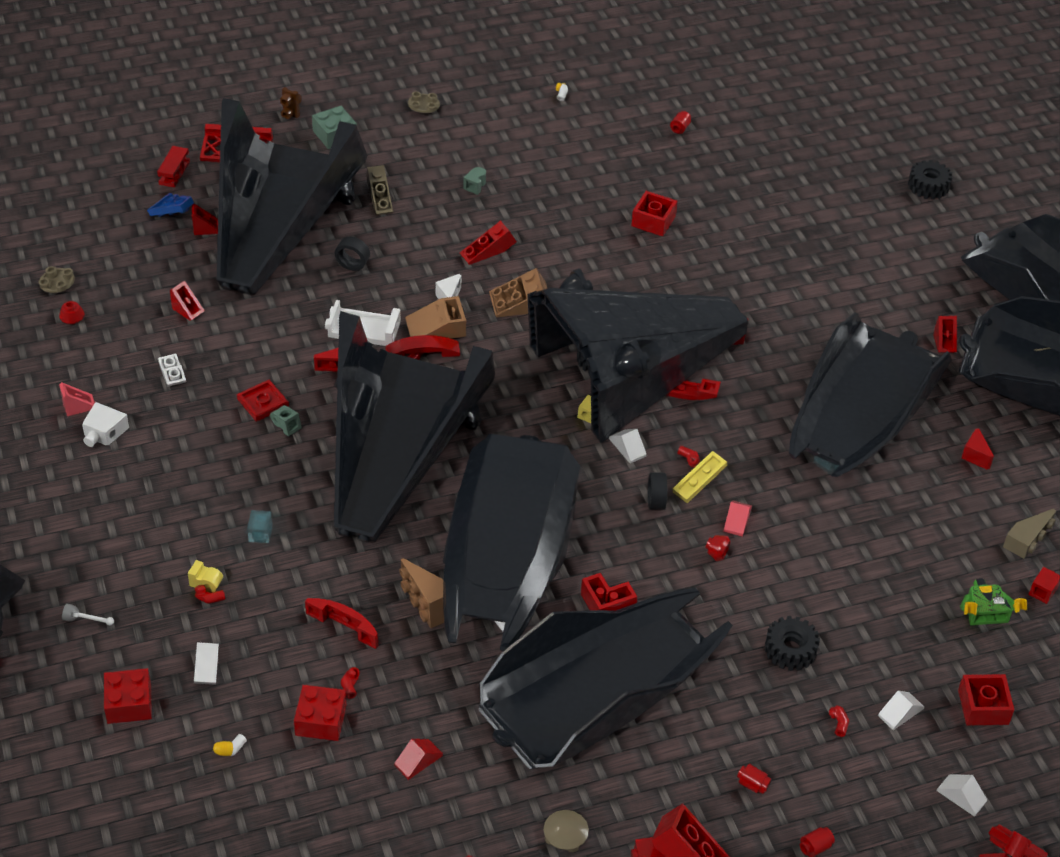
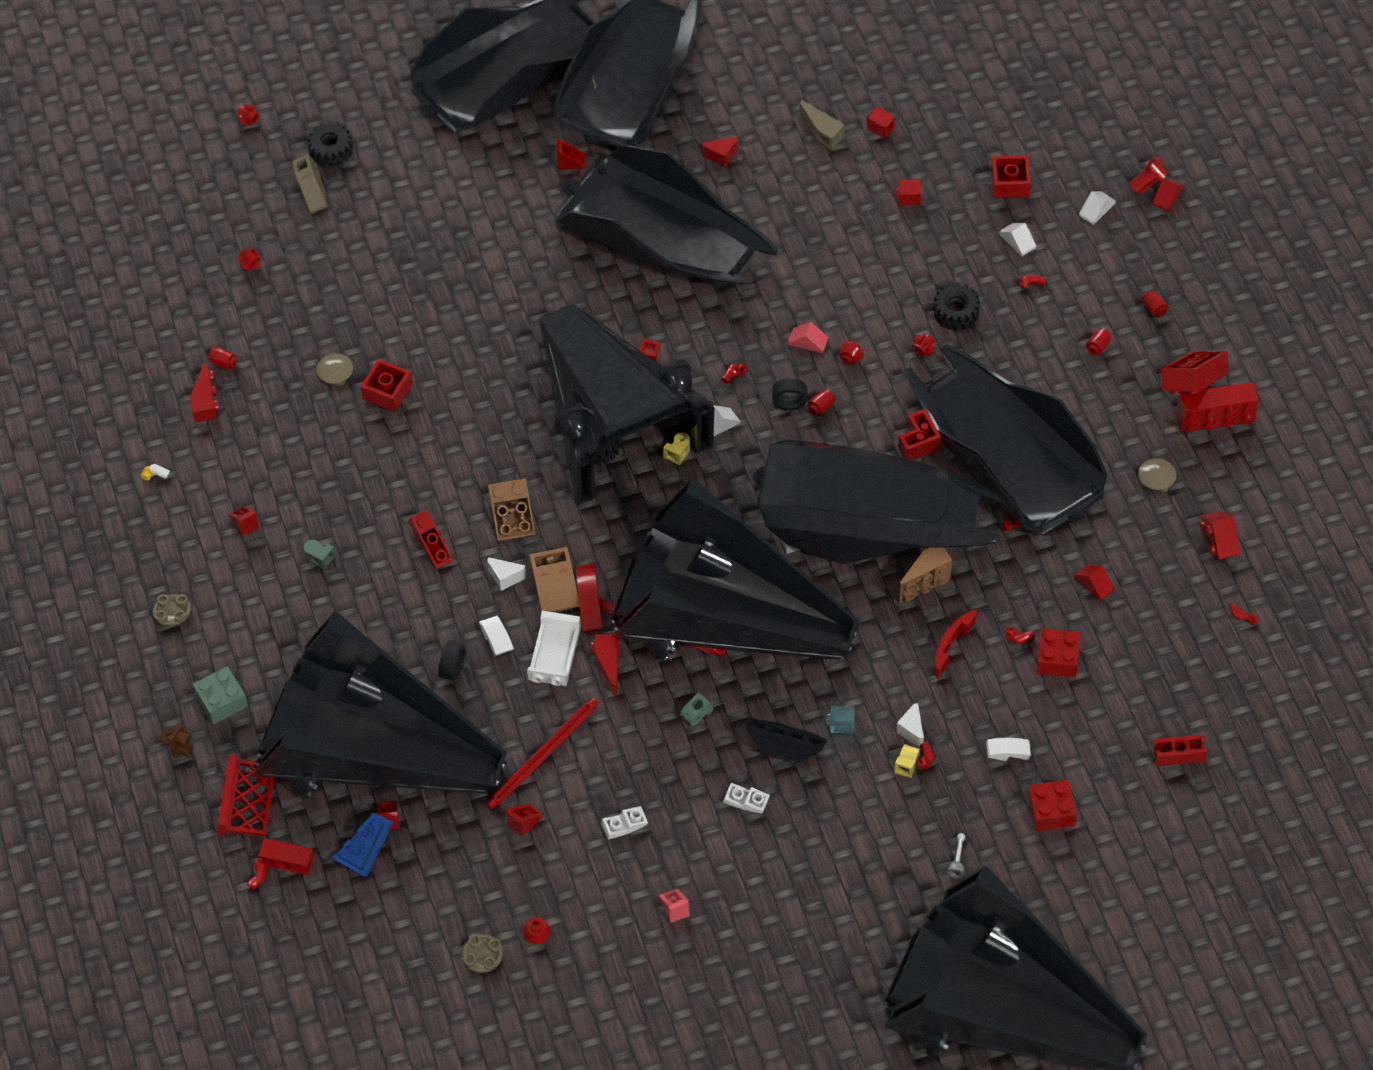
camera: 85 degrees left, 10 degrees up
white torso [83,402,129,447] -> none
arm [213,734,247,756] -> none
red tile [236,379,289,422] -> none
light yellow hinge [673,451,727,503] -> none
torso [960,578,1027,625] -> none
none -> red slope [190,364,219,423]
none -> red slope [228,506,259,536]
none -> red gear [237,104,259,126]
none -> red gear [238,248,261,271]
none -> red arm [247,859,268,890]
none -> dark tan slope [292,154,328,214]
none -> dark tan dish [316,353,353,386]
none -> white slope [479,616,514,656]
none -> red piece [486,698,599,810]
none -> white slope [723,783,770,813]
none -> black wedge [746,718,828,763]
none -> red brick [808,389,835,416]
none -> red brick [895,180,922,206]
none -> white slope [897,703,924,748]
none -> red gear [913,334,935,356]
none -> red piece [1153,734,1207,766]

